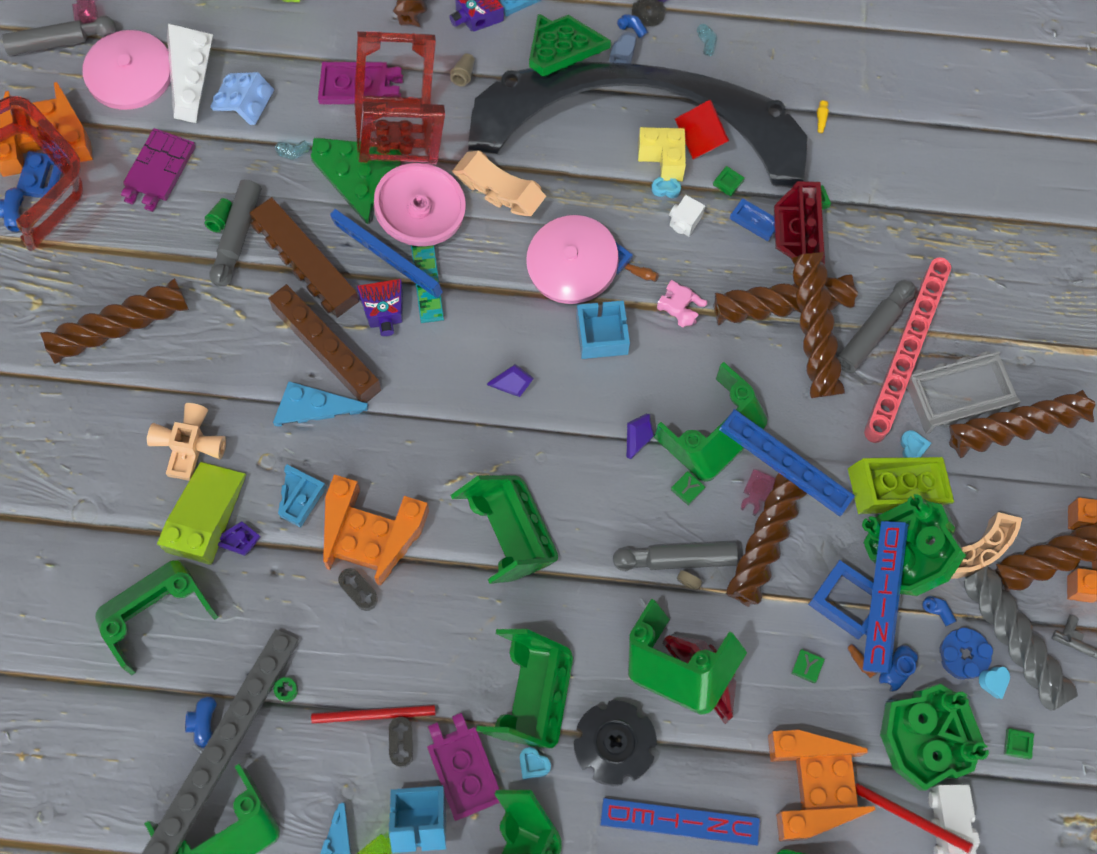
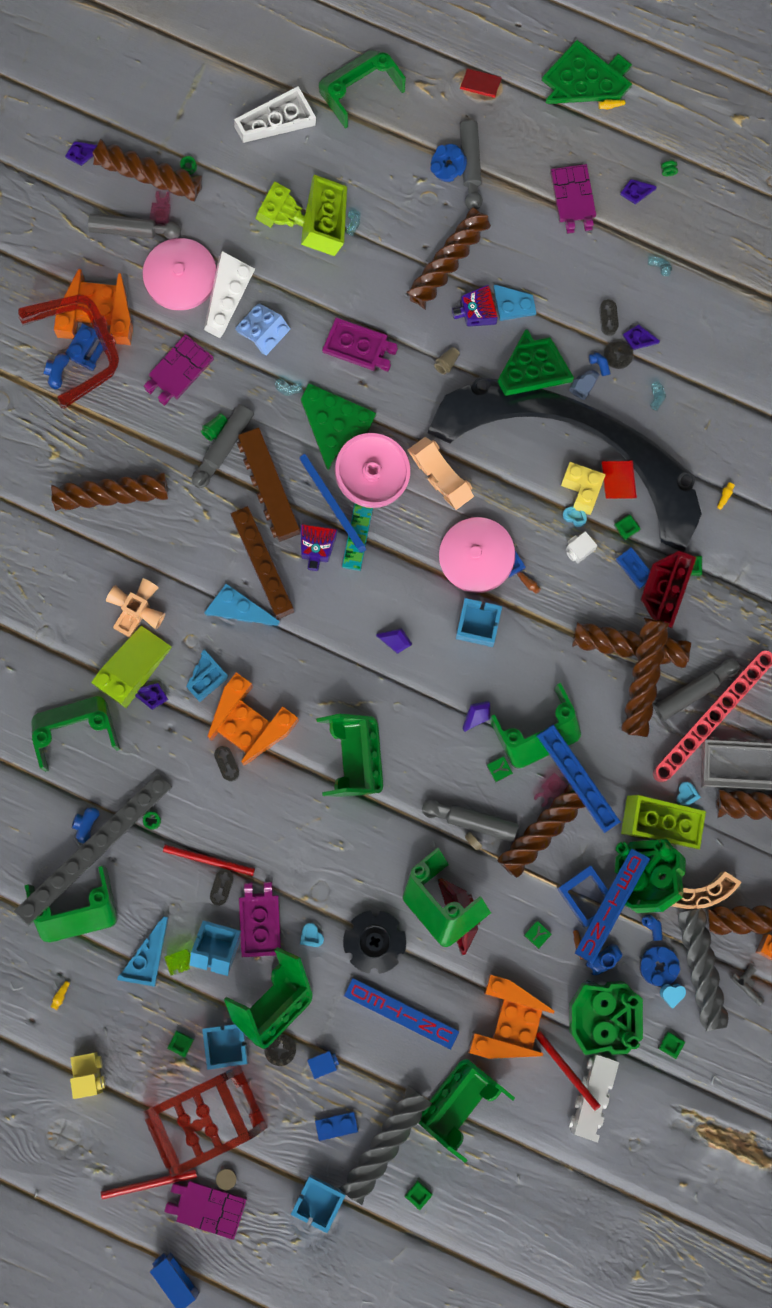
camera: 20 degrees right, 10 degrees up
clear red windscreen [354,31,445,165] -> none
green windscreen [476,629,573,748] -> none
bright pink animal [657,280,707,327] -> none

